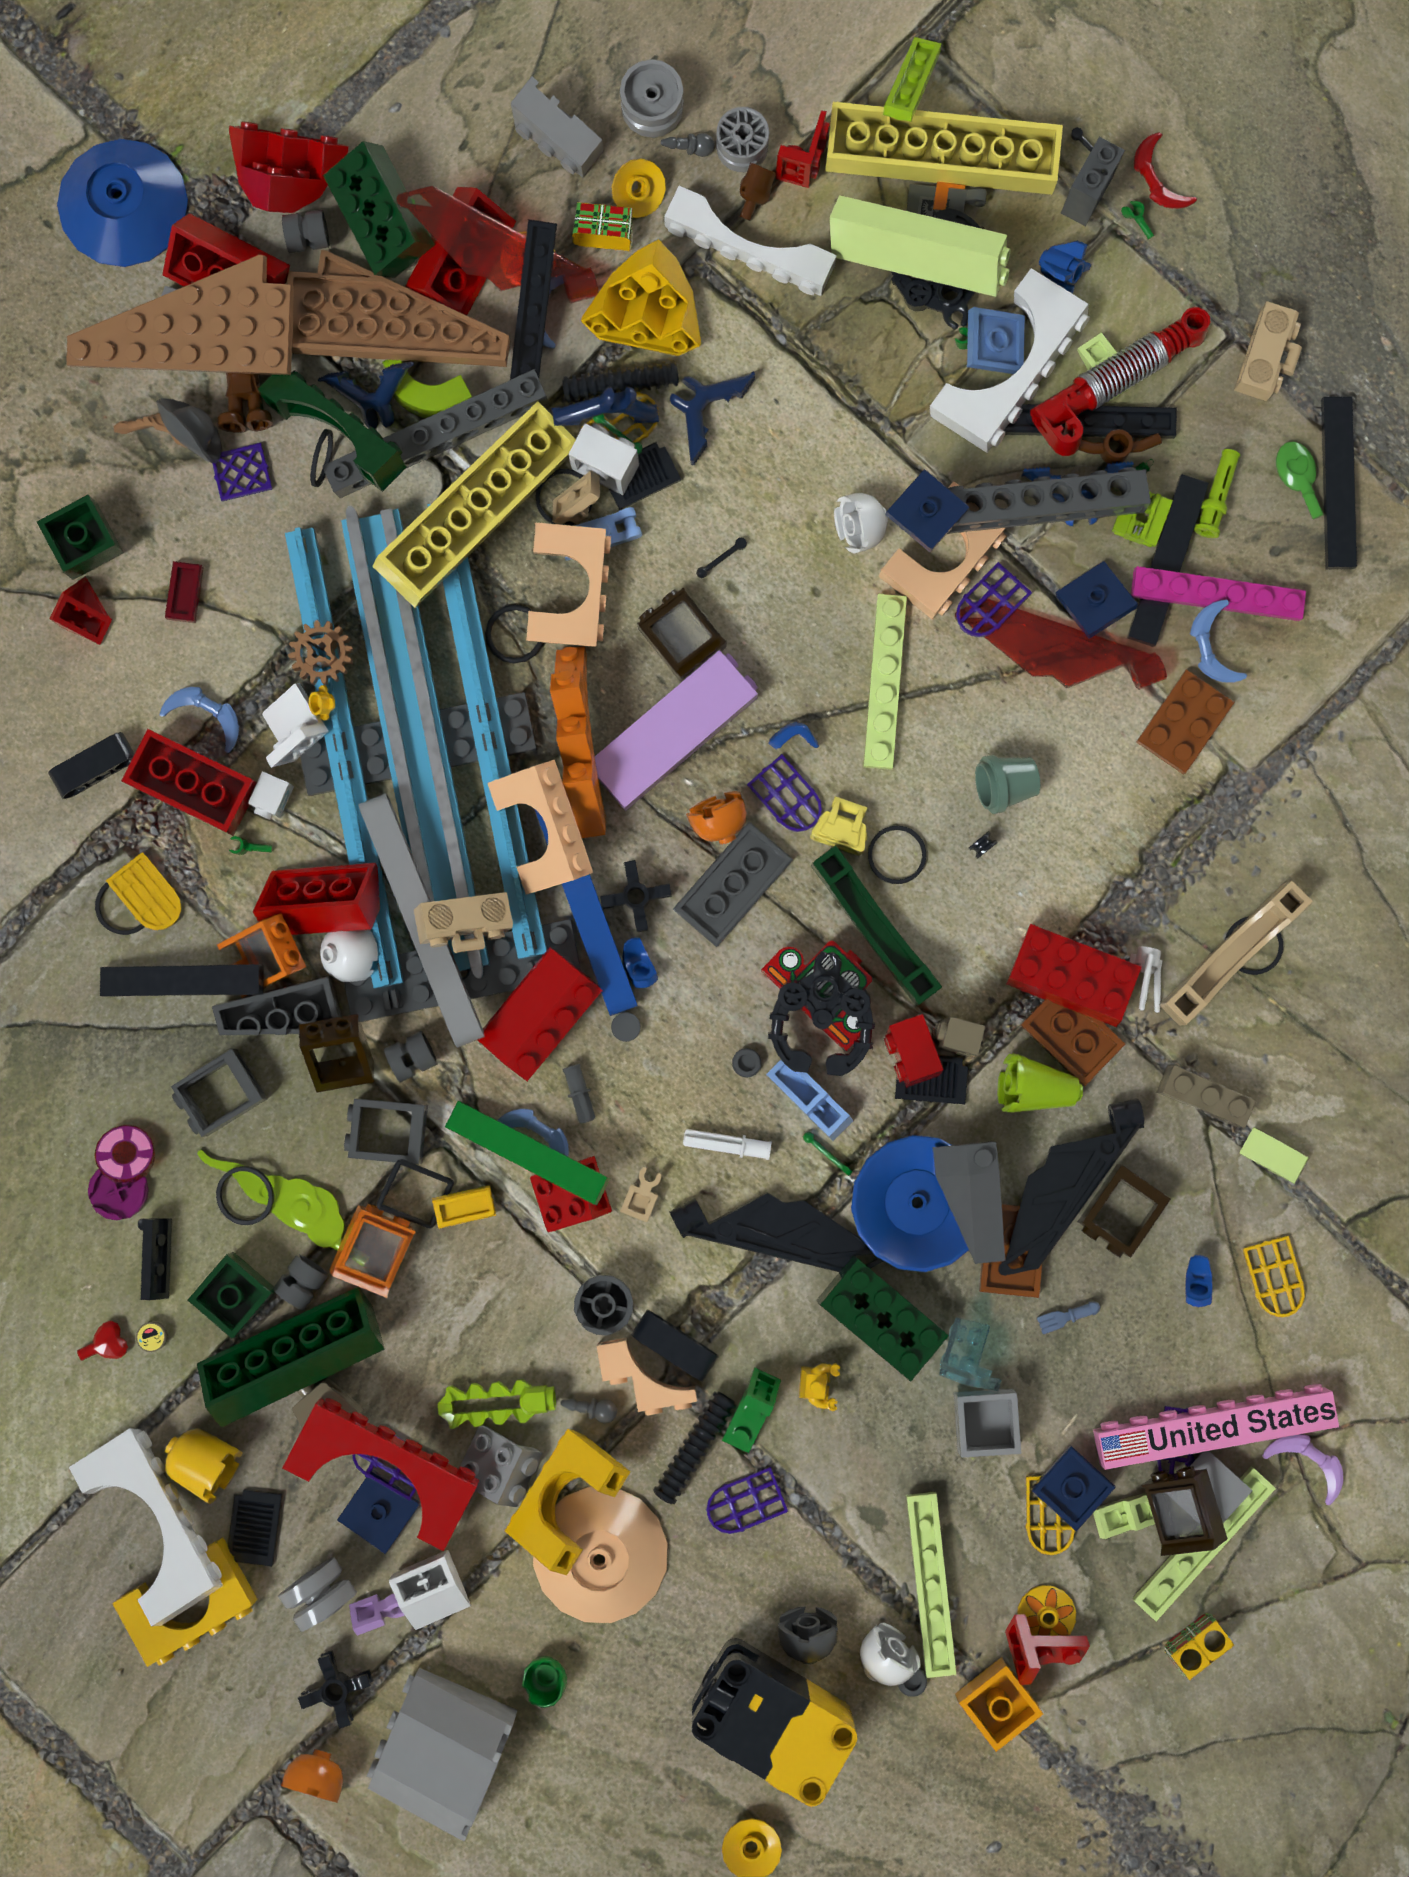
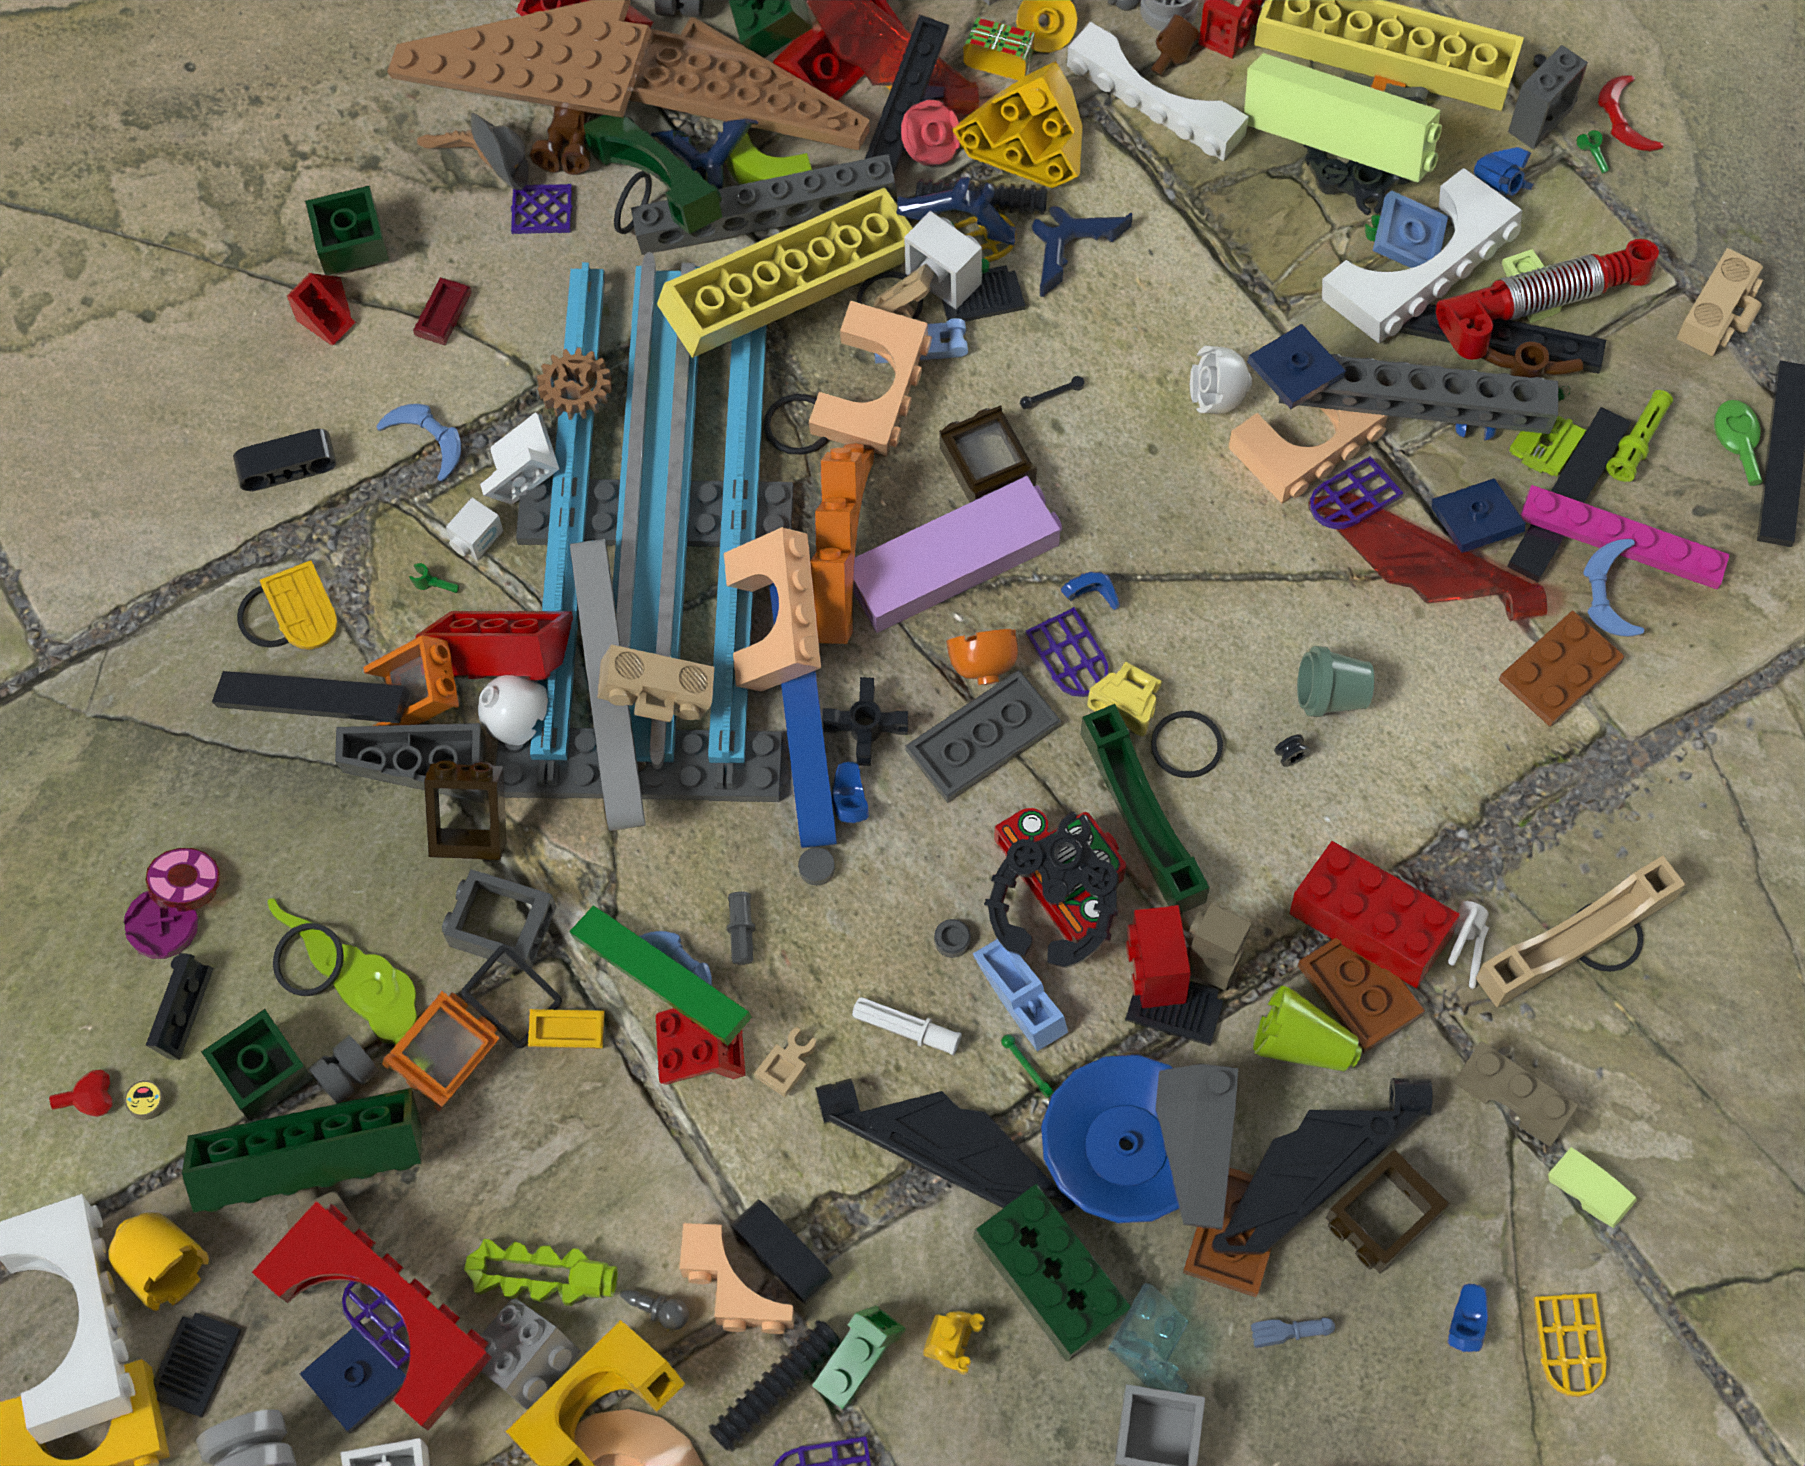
camera: 15 degrees right, 20 degrees down
red brick [121,729,257,836] -> none
dark grey window [171,1049,268,1137] -> none
yellow plate [309,685,335,721] -> none
dark grey wheel [384,1031,438,1082] -> none
red slope [477,947,602,1082] -> none
dark grey cylinder [574,1275,634,1335] -> none
yellowish green plate [863,594,907,770] -> none
none -> coral tile [901,100,960,166]

